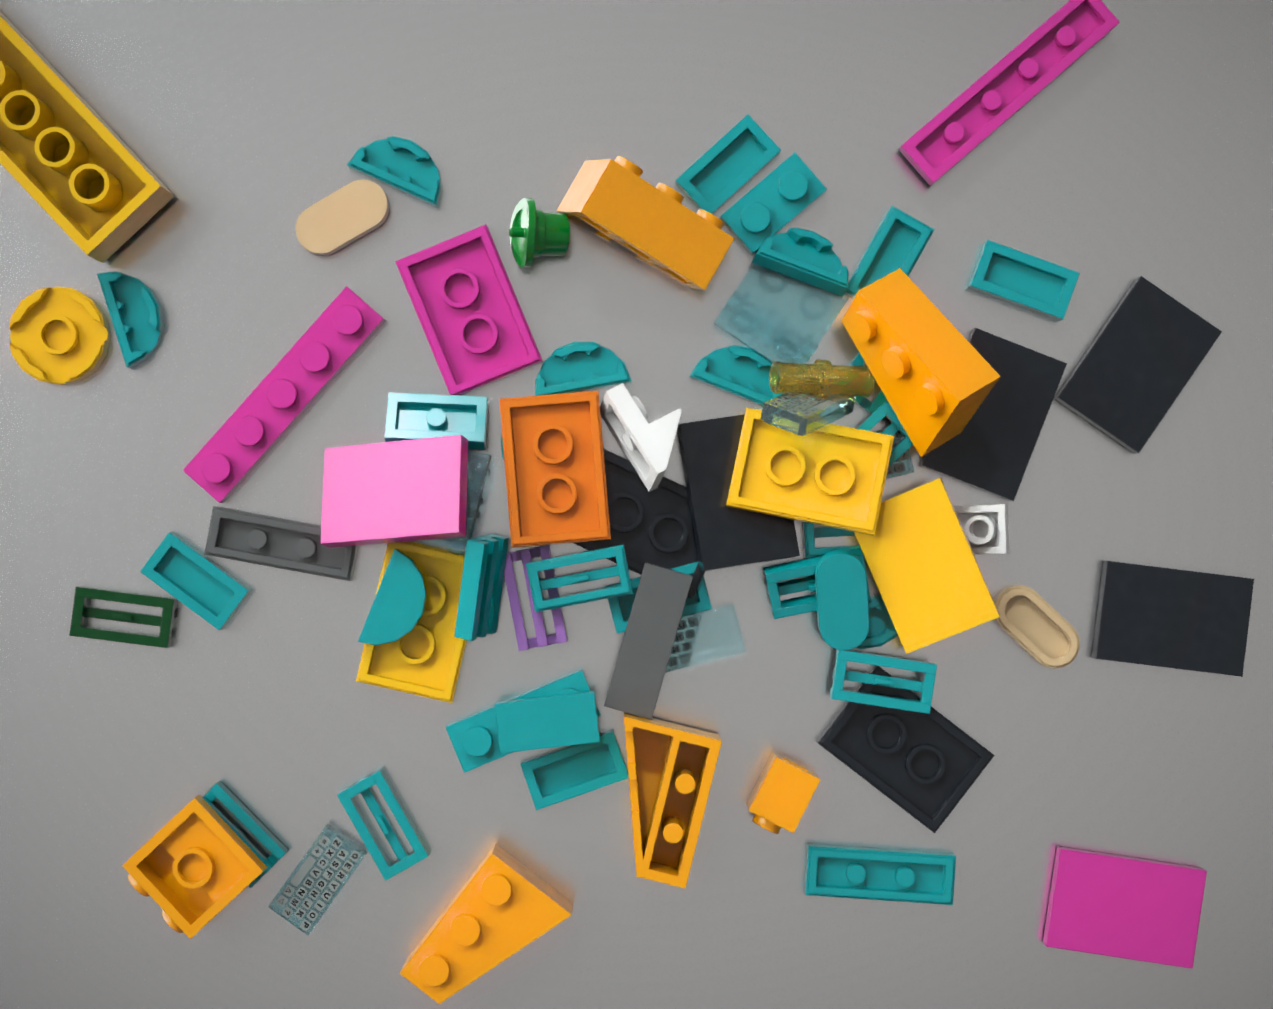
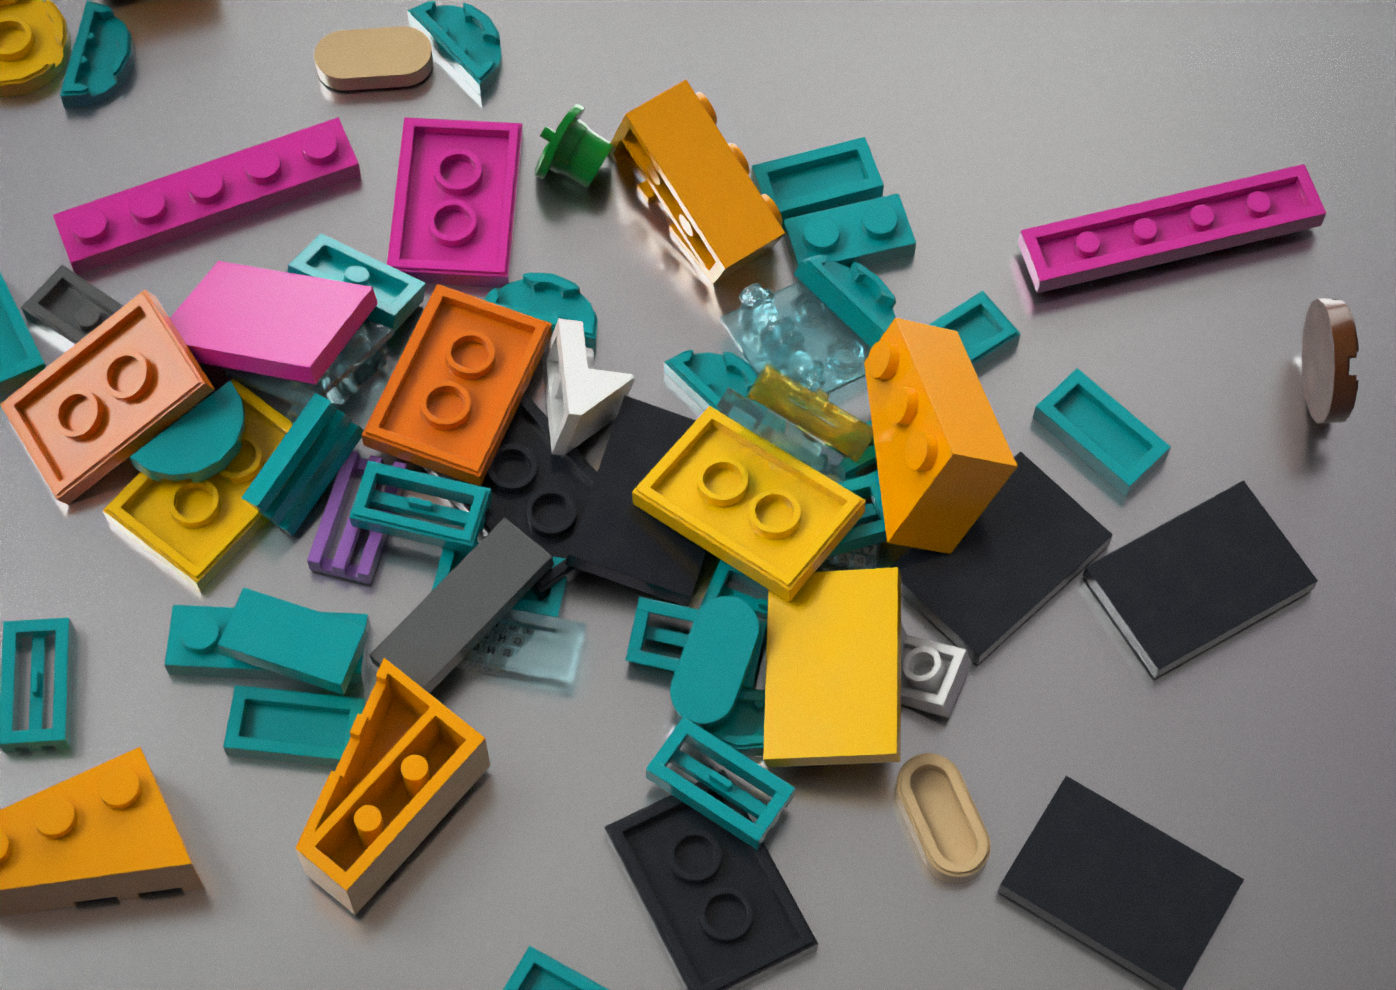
camera: 25 degrees right, 25 degrees down
light orange brick [746,751,821,834] -> none
none -> orange tile [0,289,215,505]
none -> tile [1301,298,1359,424]

